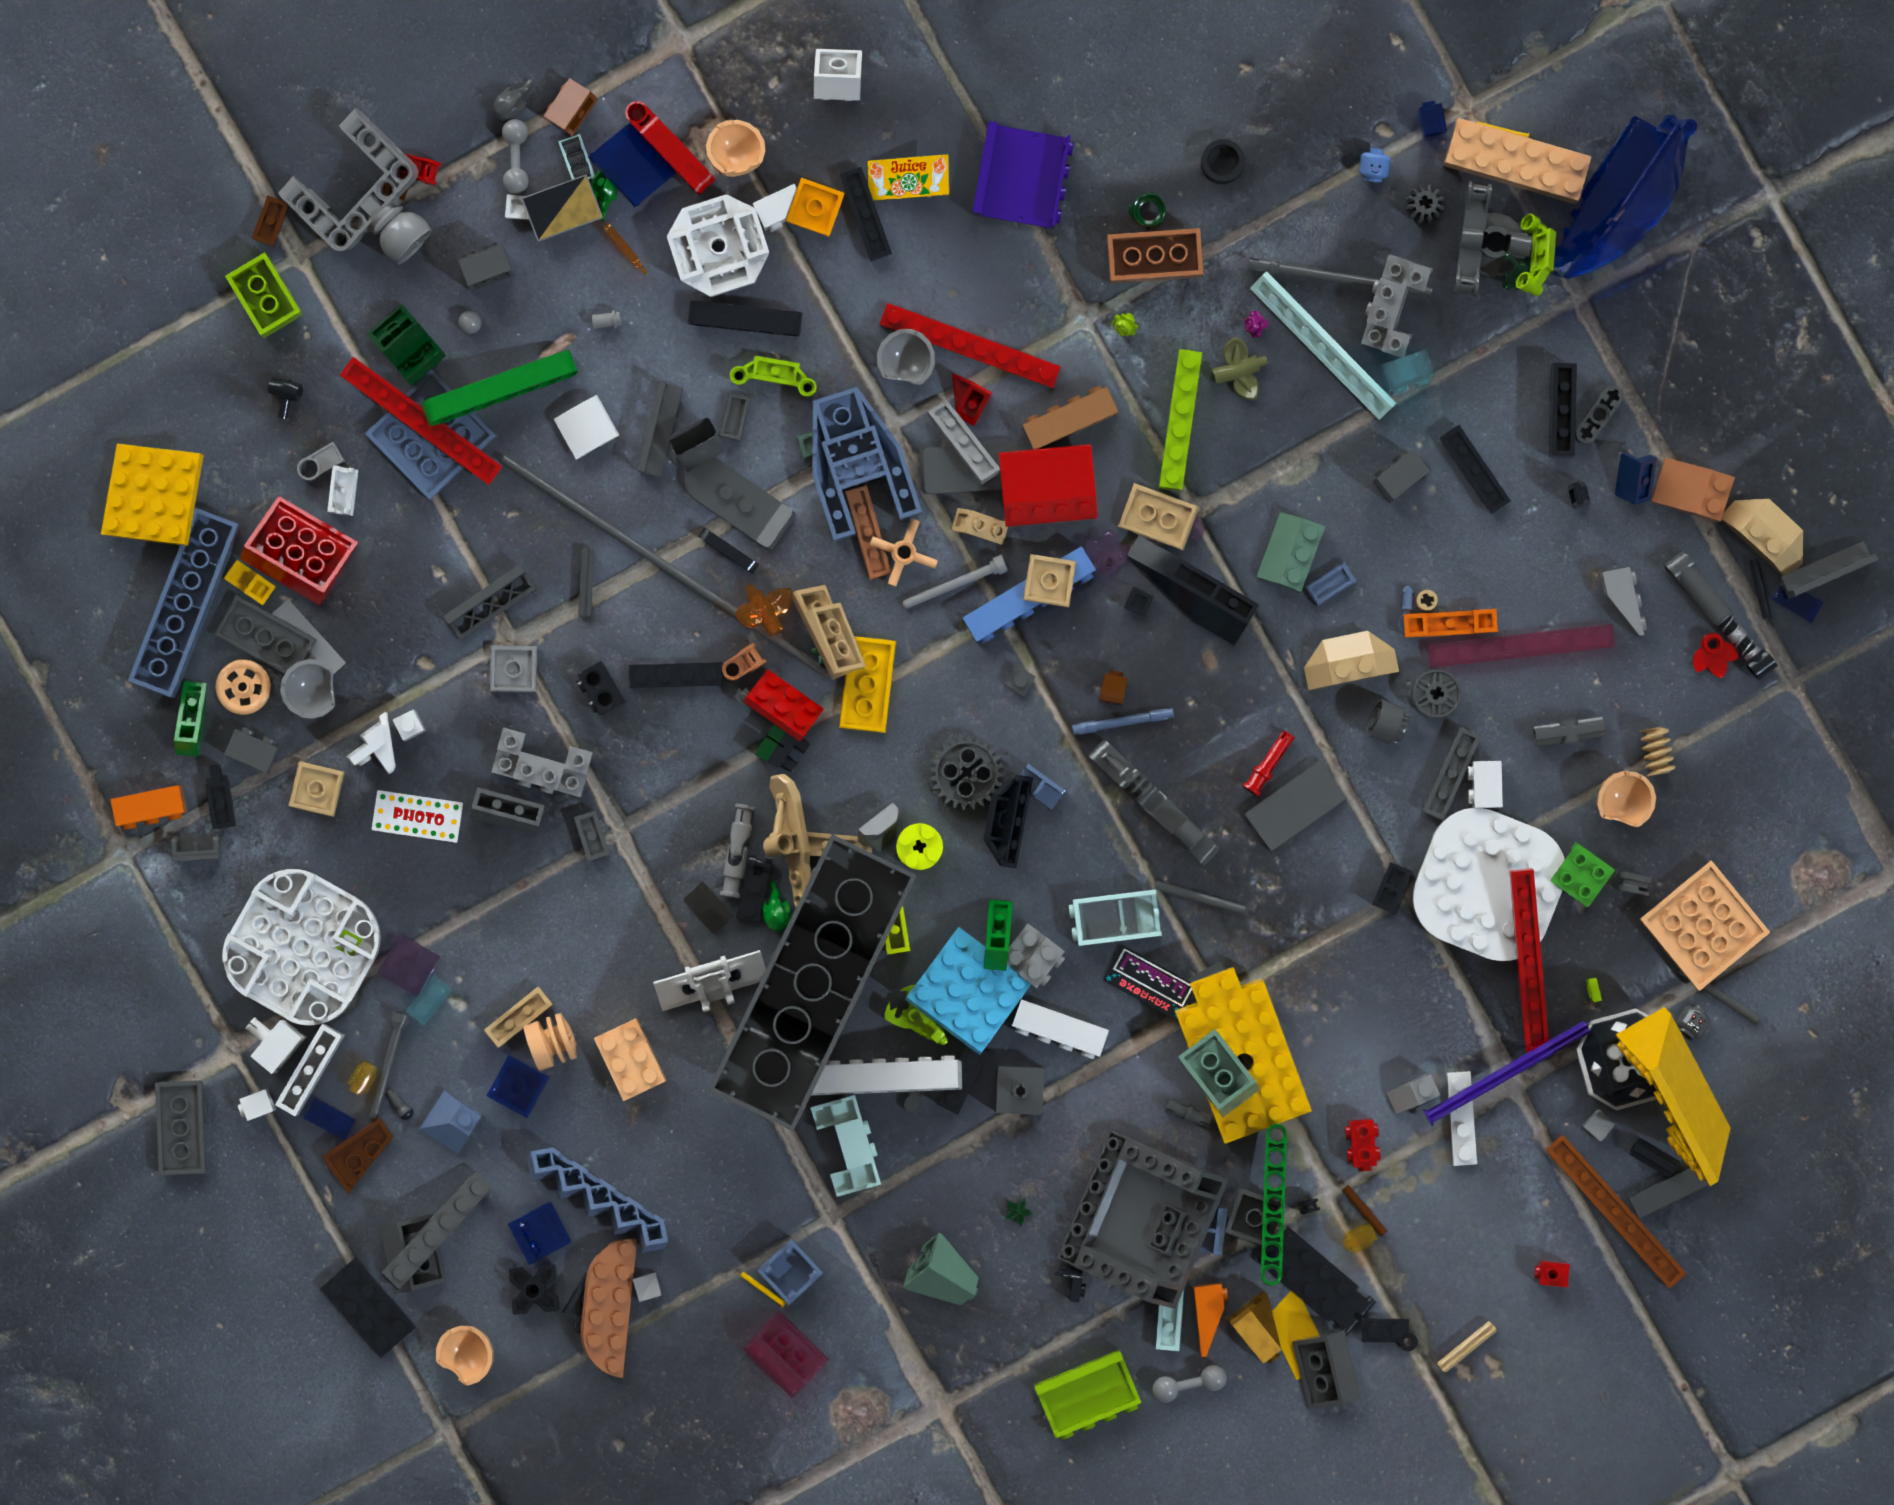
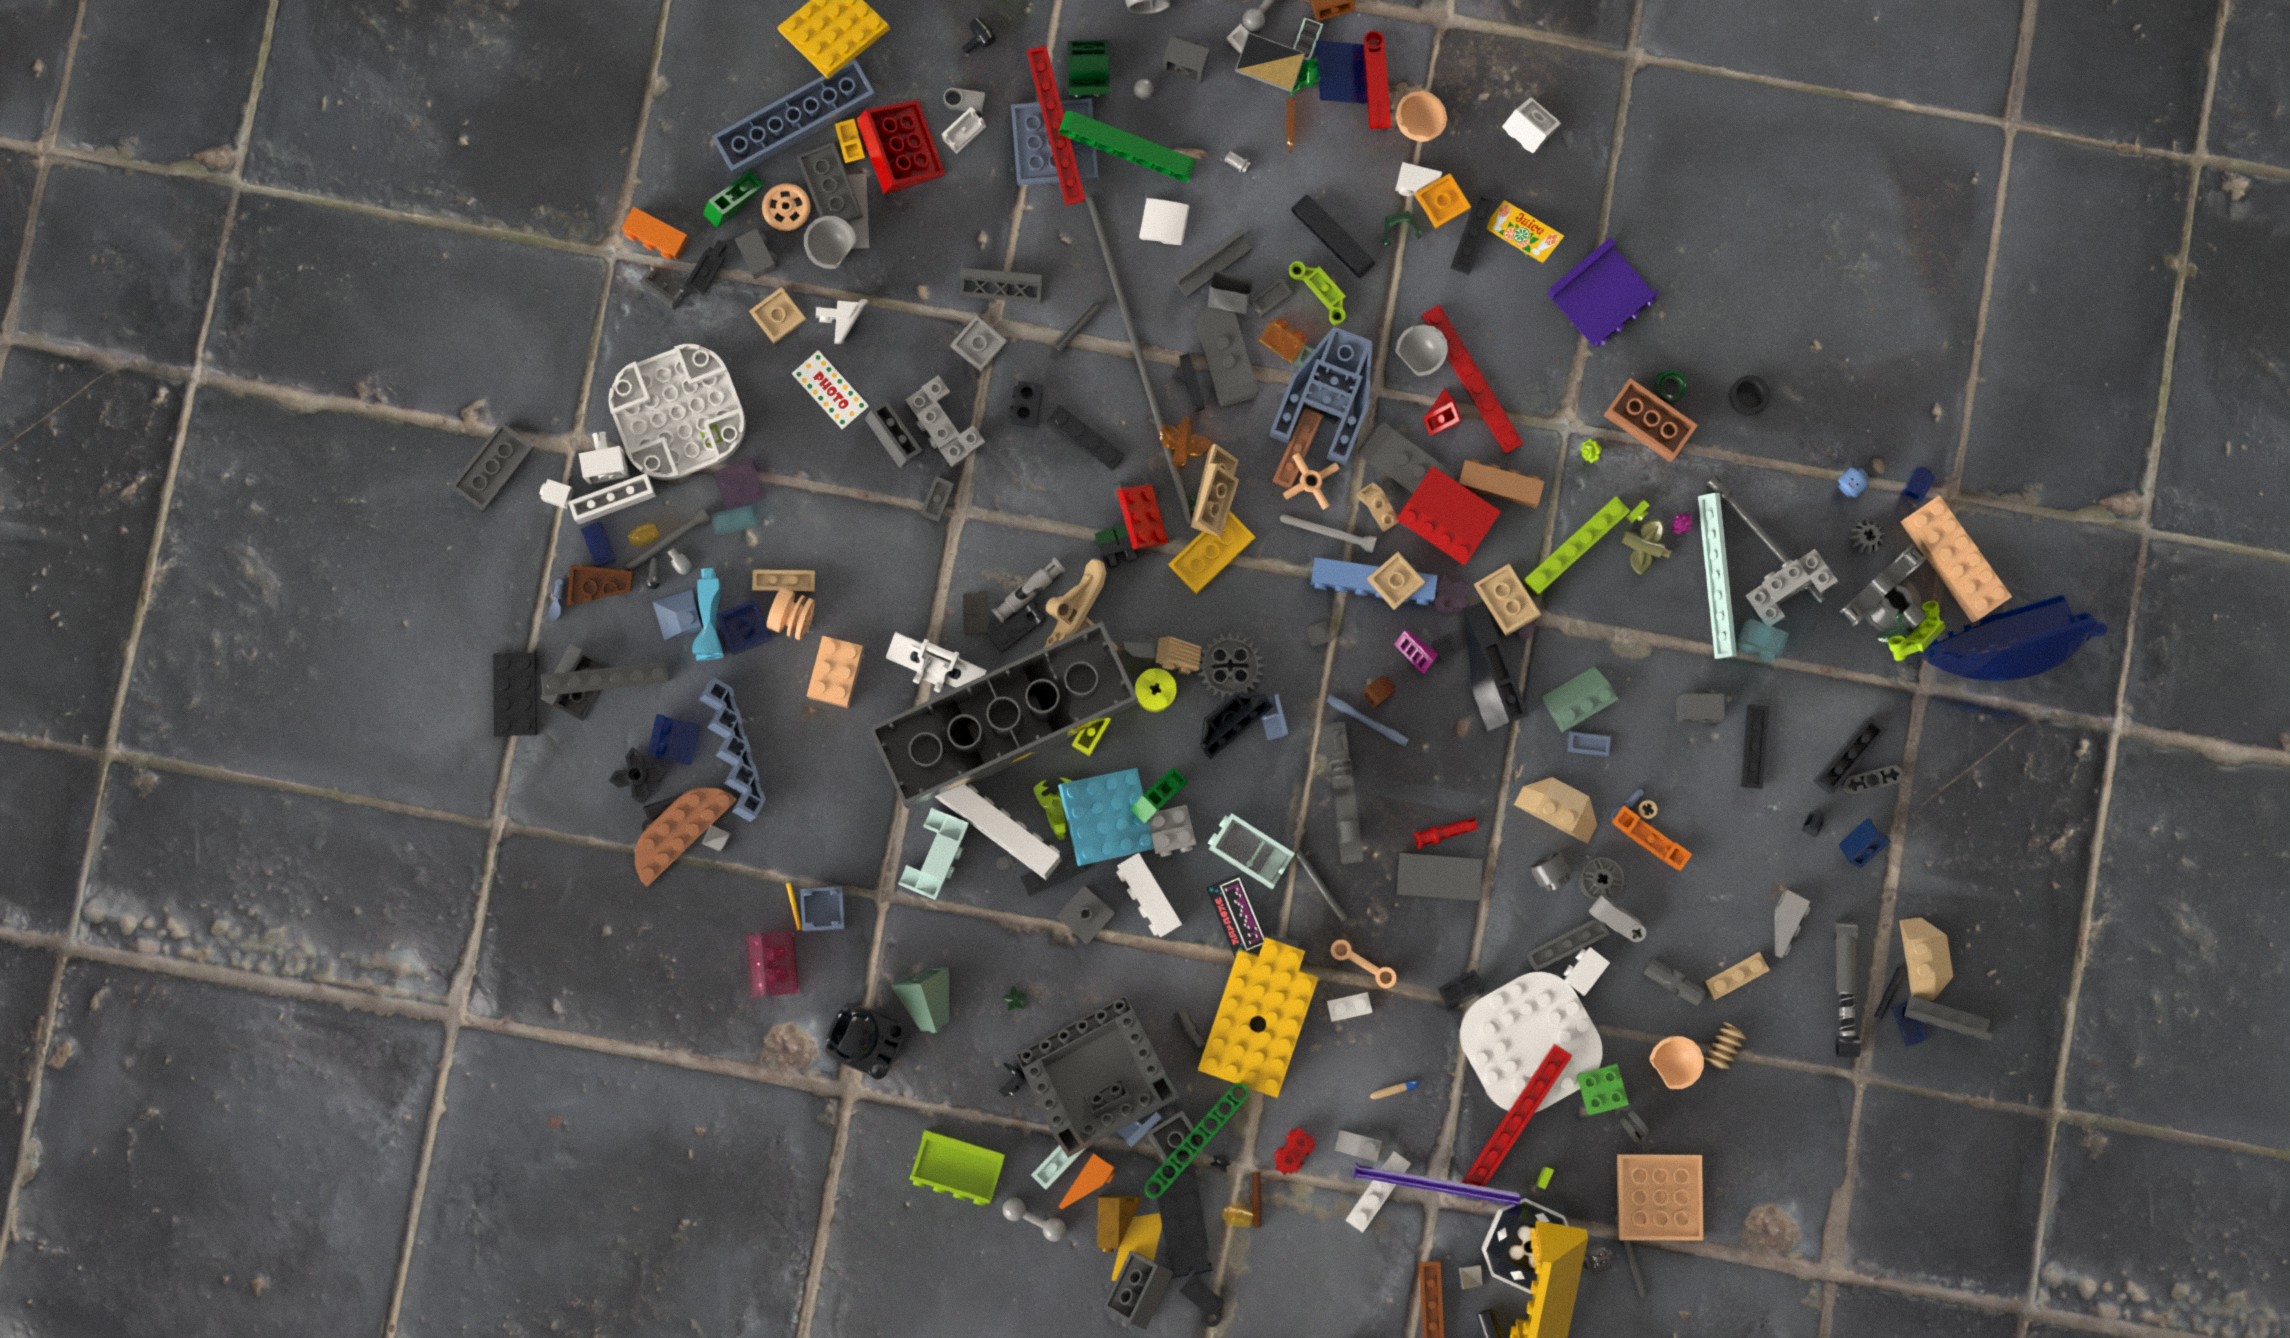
camera: 40 degrees right, 5 degrees down
white brick [393,710,426,741] -> none
light nougat cylinder [436,1326,494,1386] -> none
white piece [667,194,769,297] -> none
nougat piece [722,642,767,681] -> none
green piece [763,881,791,933] -> none
light grey plate [928,400,1000,485] -> none
sand green slope [1178,1029,1260,1117] -> none
clear pink plate [1428,624,1615,668] -> none
nougat slope [1651,458,1735,523] -> none
red plate [1693,633,1739,678] -> none
none -> sand blue piece [548,578,565,621]
none -> light grey cylinder [668,548,692,575]
none -> medium azure hips [692,568,724,661]
none -> black piece [825,1003,906,1080]
none -> tan brick [1156,636,1202,675]
none -> clear orange bracket [1258,317,1308,364]
none -> white plate [1327,992,1372,1022]
none -> light nougat piece [1331,939,1396,988]
none -> tan piece [1370,1081,1420,1099]
none -> clear green helmet [1382,211,1422,247]
none -> magenta slope [1394,629,1438,674]
none -> light grey piece [1589,894,1646,942]
none -> lime plate [1626,500,1650,523]
none -> tan plate [1704,952,1770,1000]

